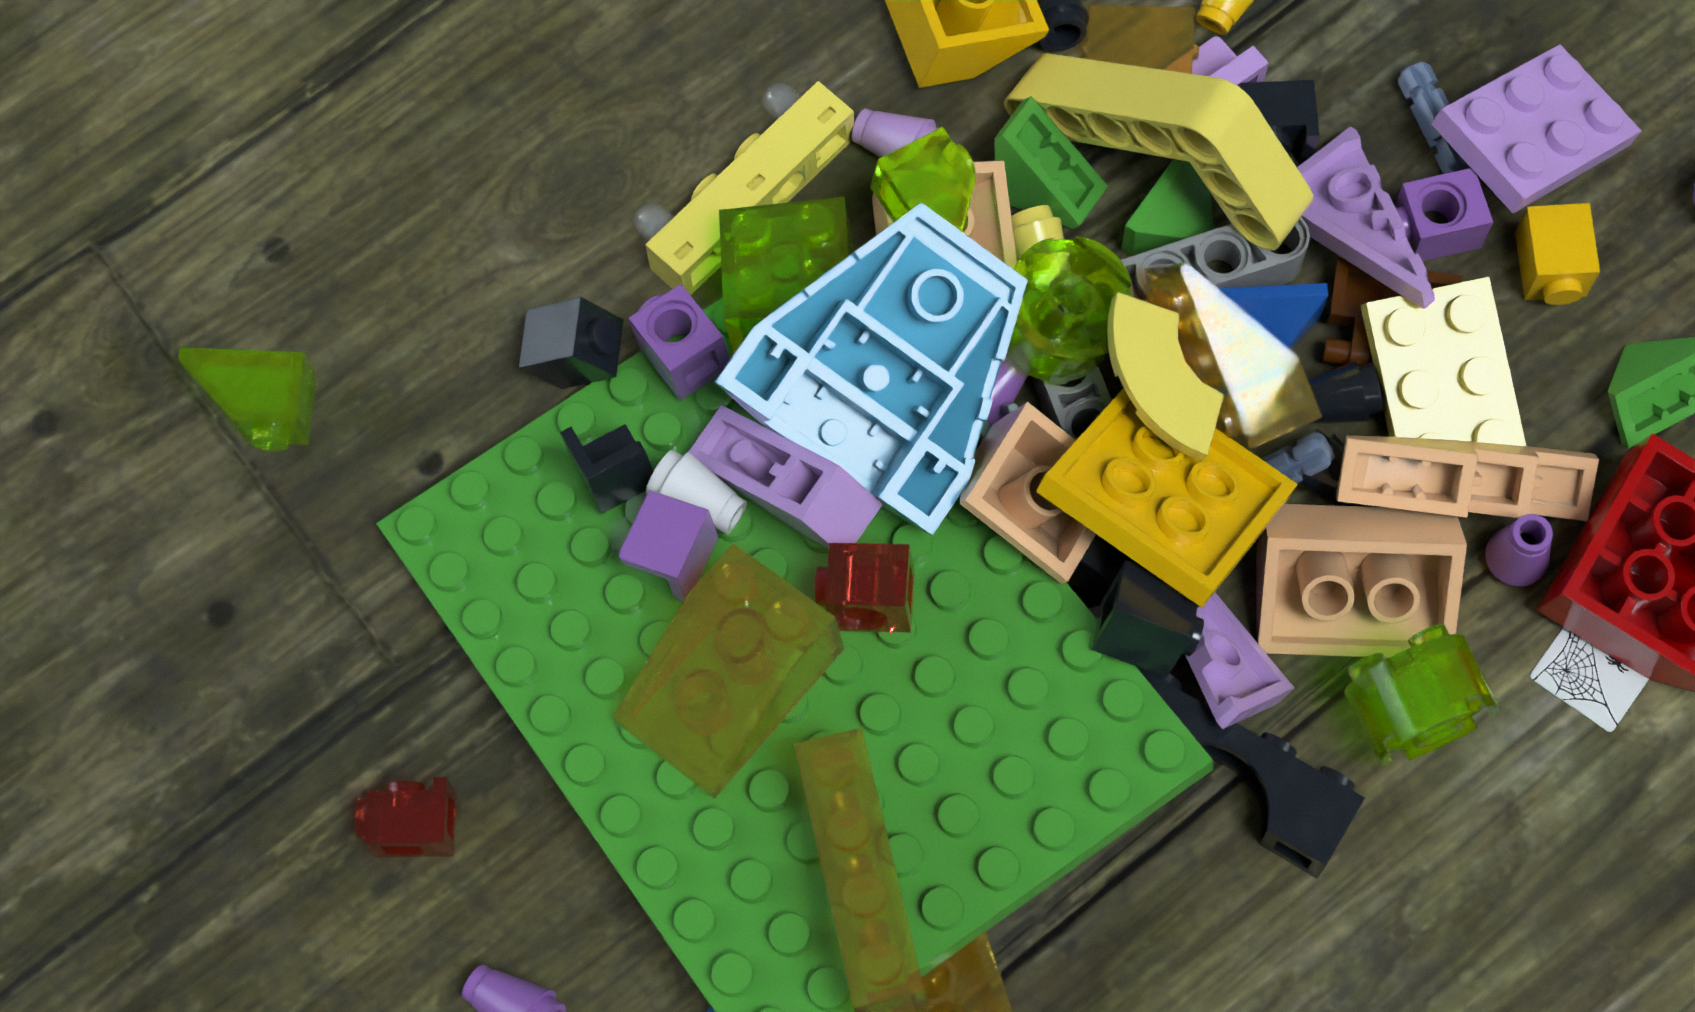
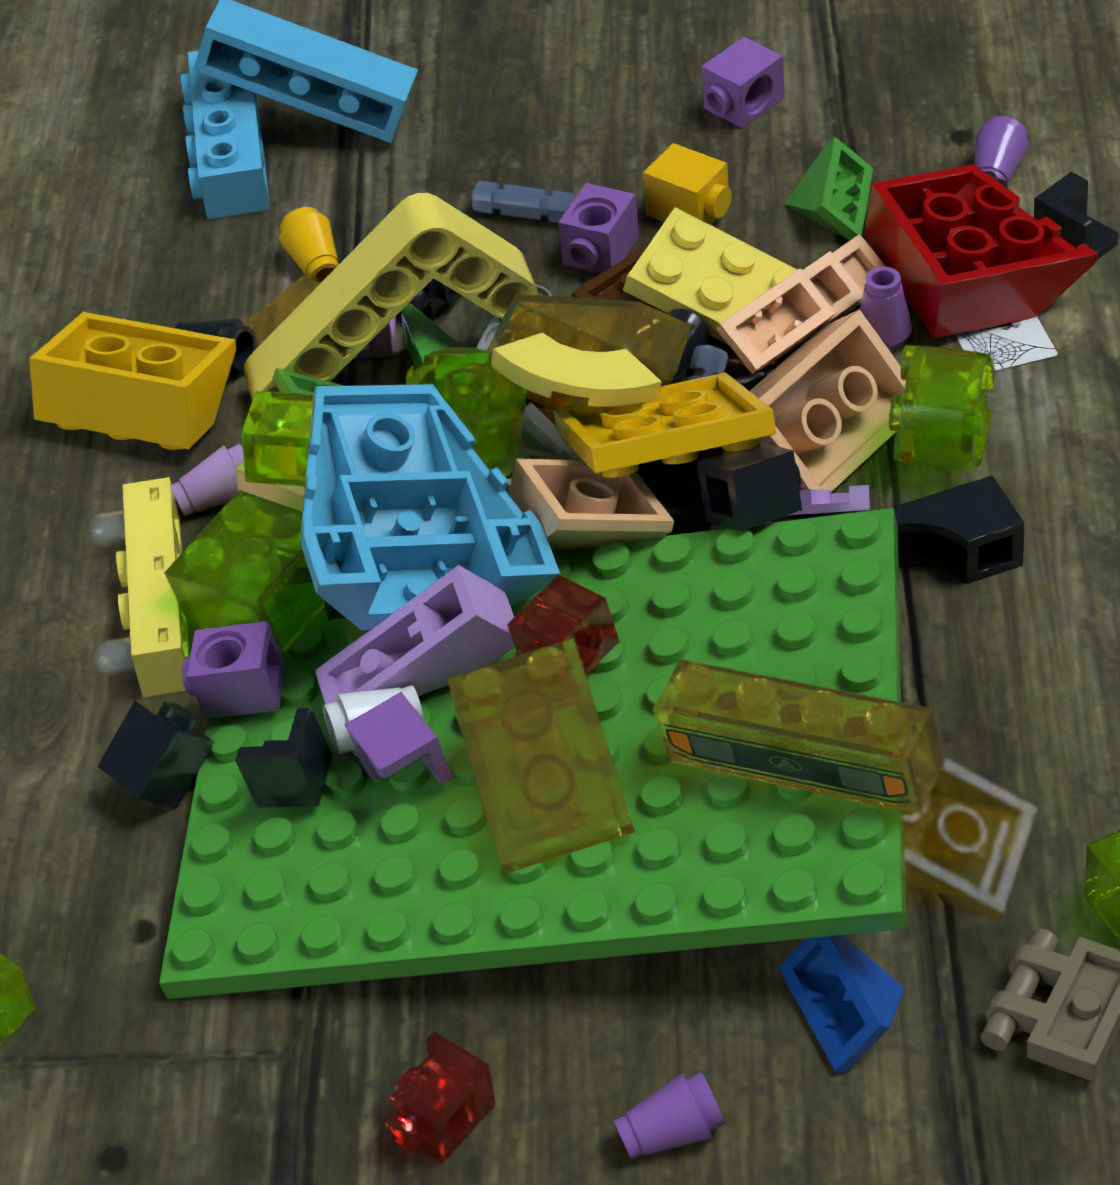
camera: 50 degrees left, 25 degrees down
lavender wing [1297,127,1435,310] -> none
lavender plate [1431,44,1642,214] -> none

